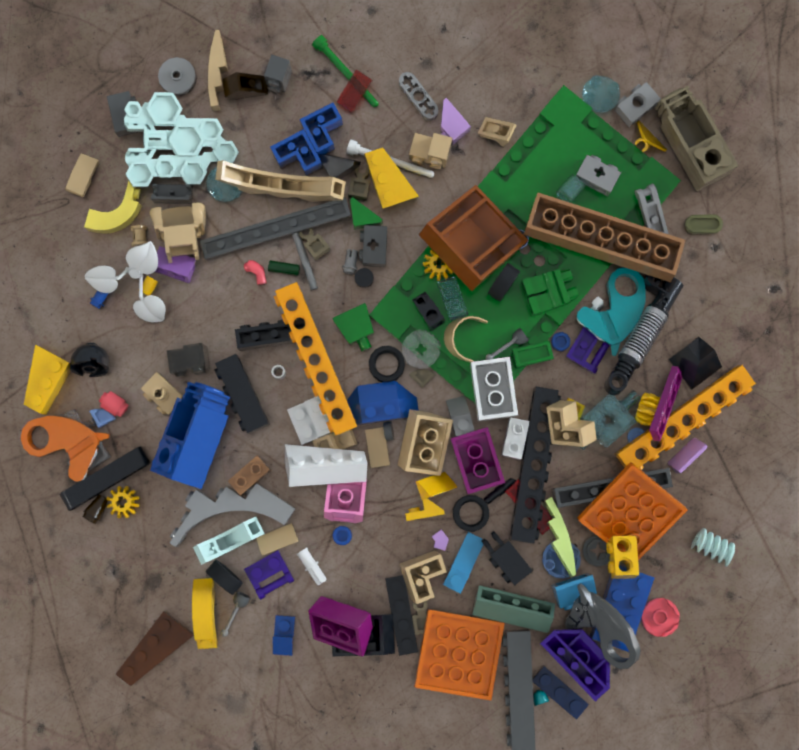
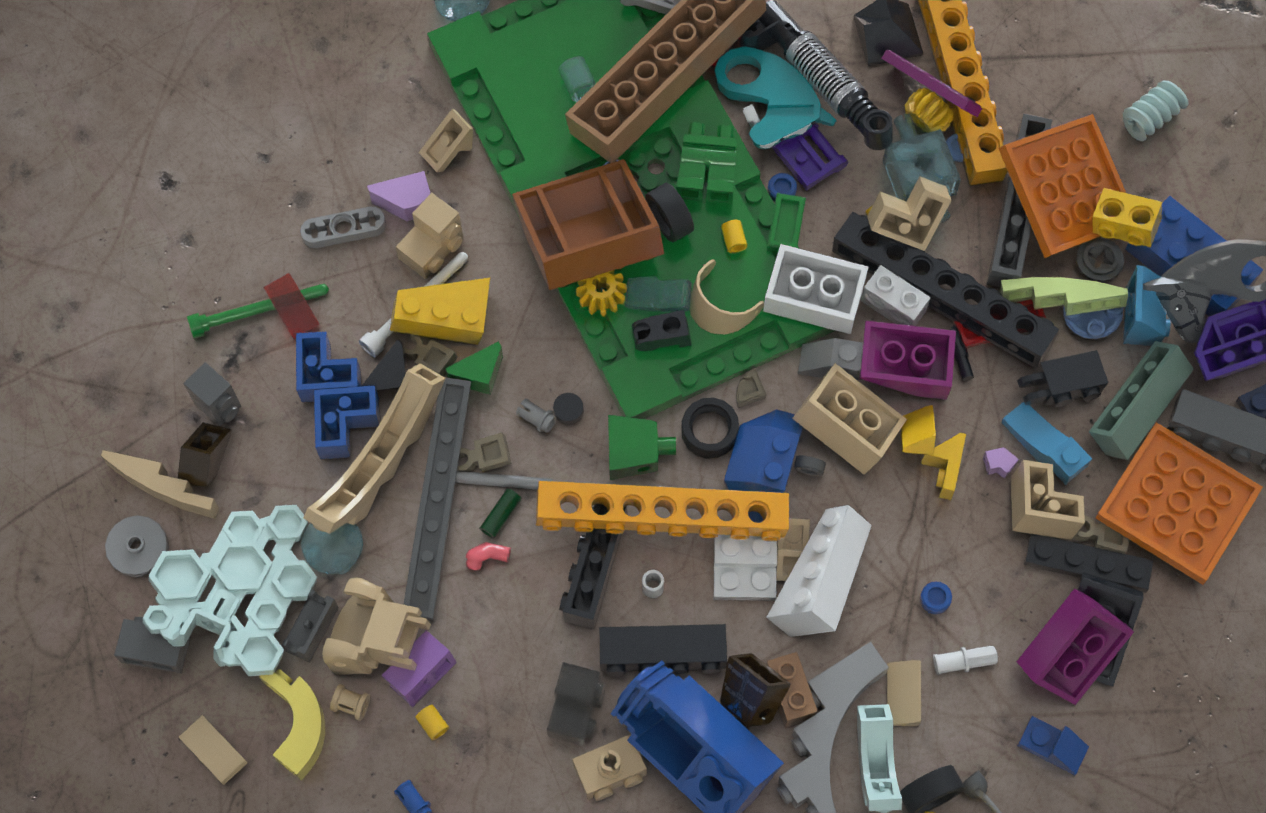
camera: 65 degrees left, 15 degrees down
white plant [85,241,166,322] -> none
dark purple plate [244,550,295,600] -> none
bright pink slope [324,479,367,523] -> none
dark grey brick [359,225,387,267] -> none
tan tile [365,427,390,468] -> none
clear plate [402,330,441,369] -> none
black tyre [453,495,489,532] -> none
hinge [485,328,528,360] -> none
light grey brick [574,155,621,197] -> none
coral tile [641,598,680,637] -> none
lavender slope [668,438,708,473] -> none
none -> dark brown torso [720,653,791,730]
none -> yellow hinge [721,220,748,253]

